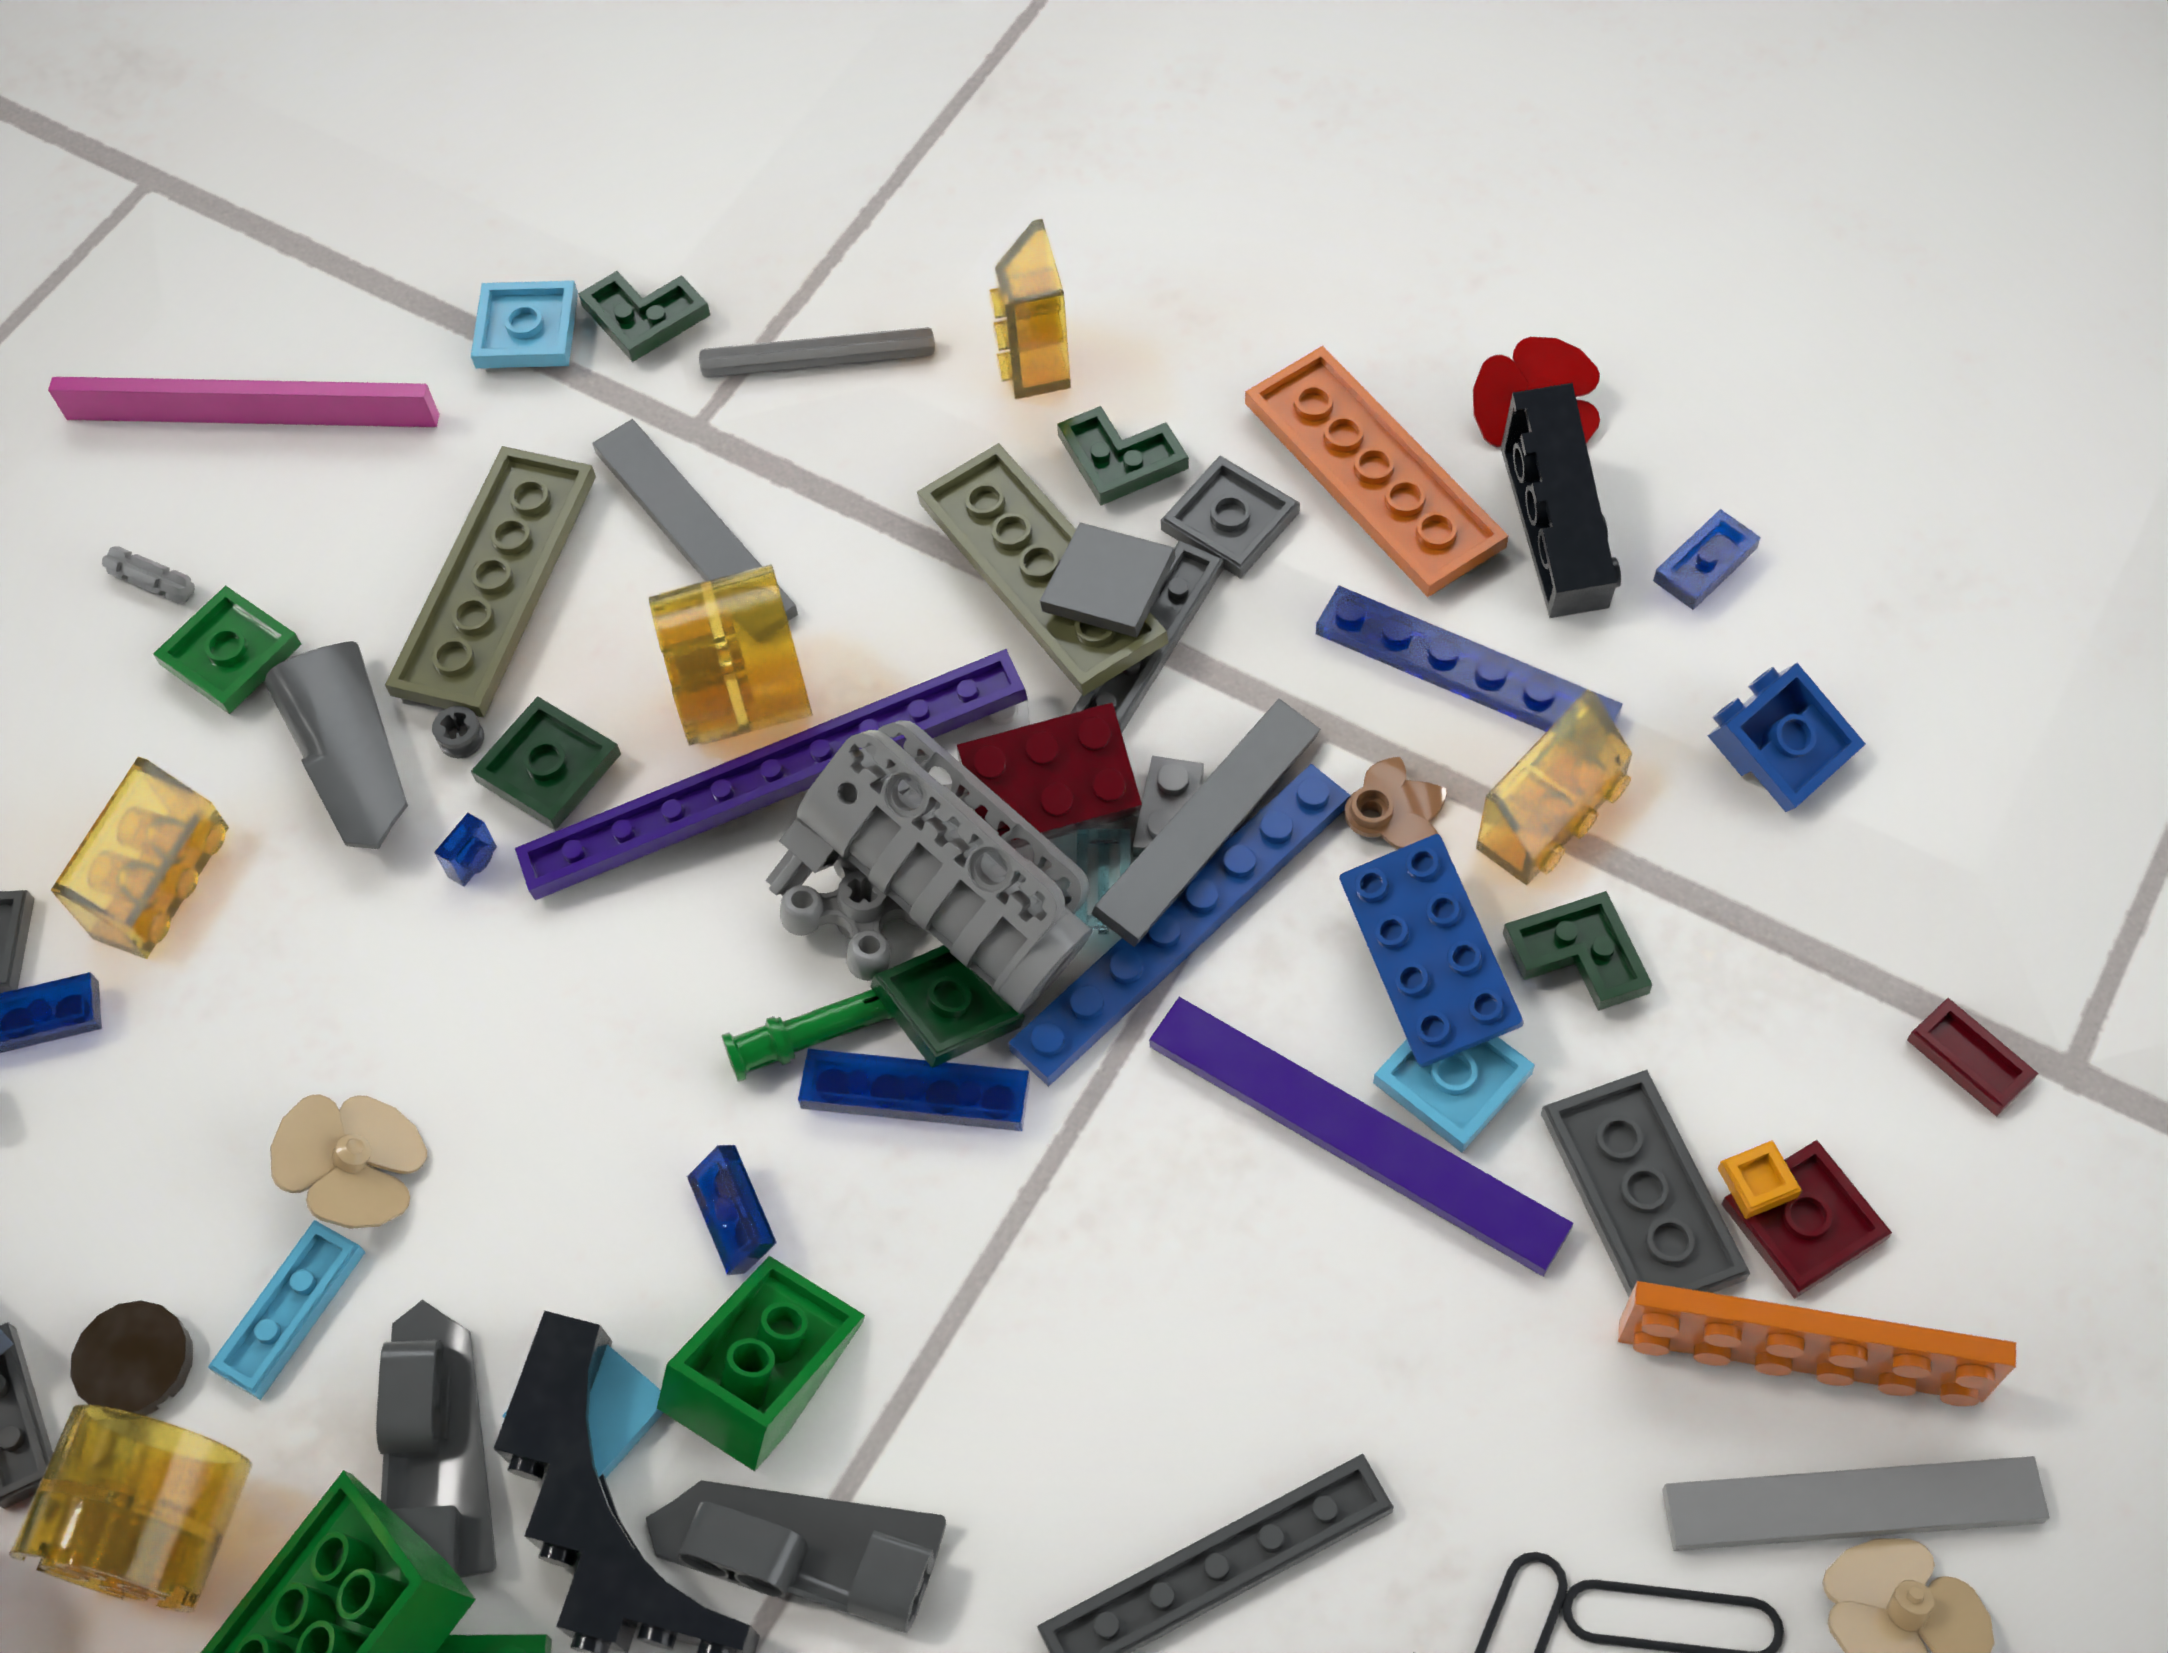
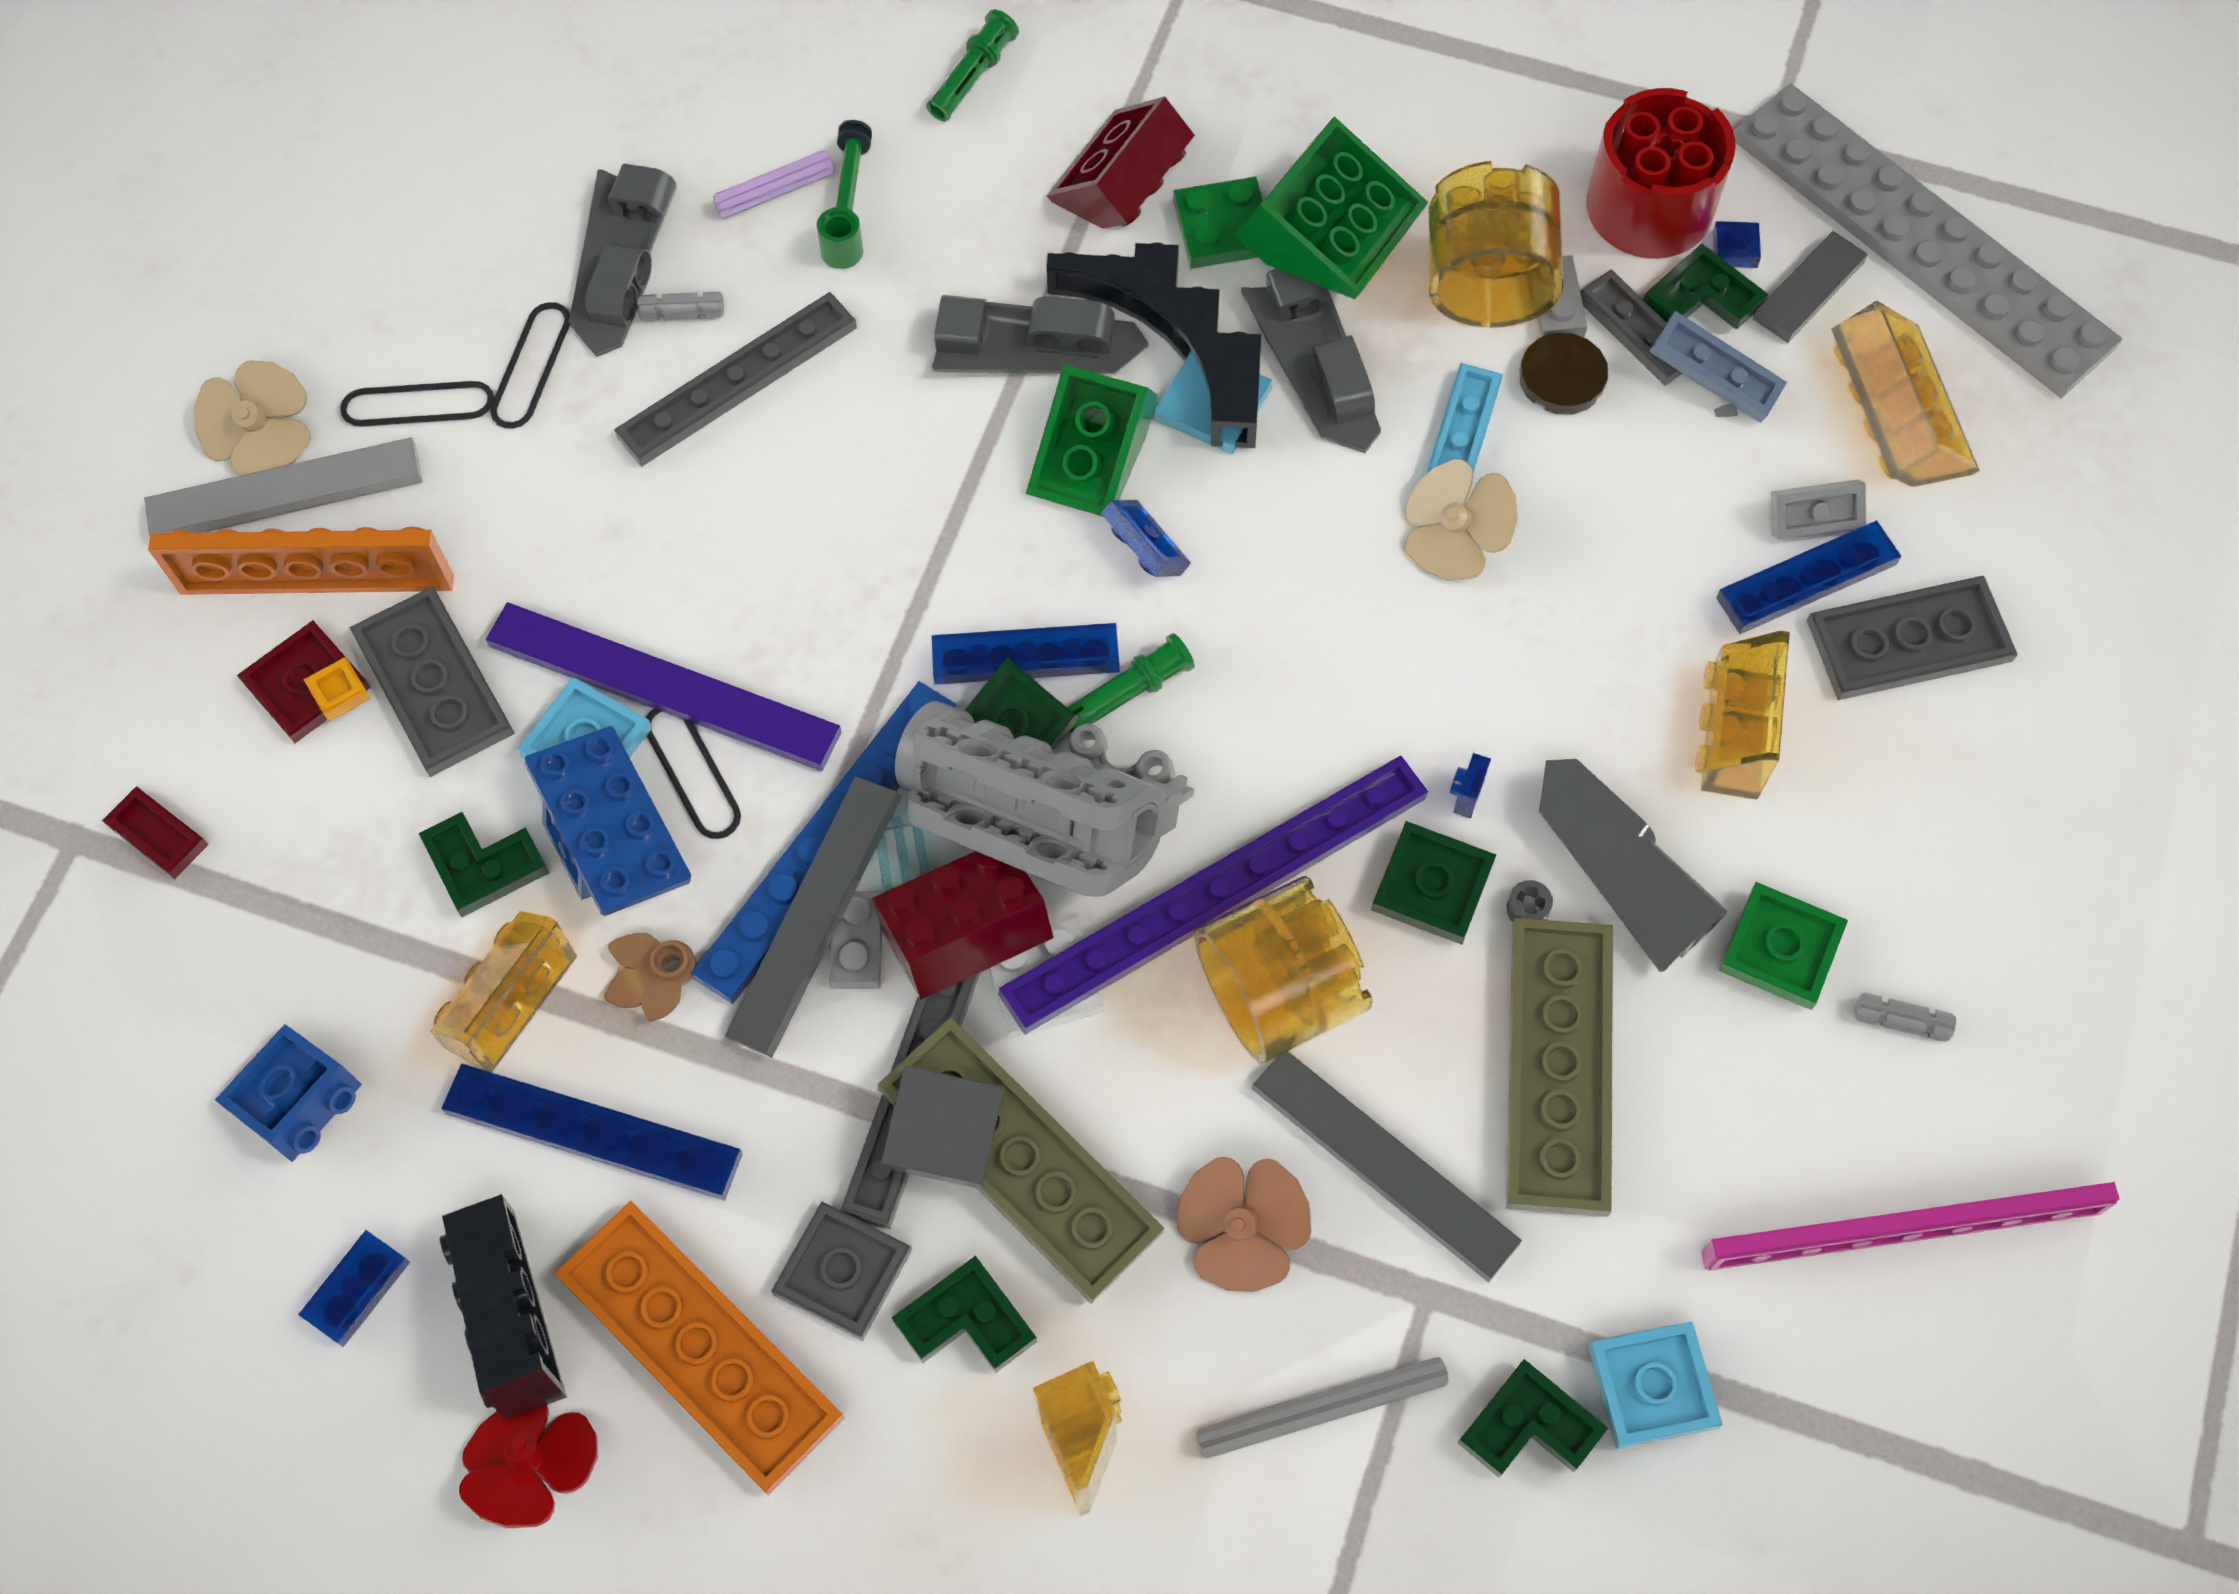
camera: 165 degrees right, 5 degrees up
none -> black piece [646,708,741,839]
none -> nougat piece [1176,1157,1312,1292]

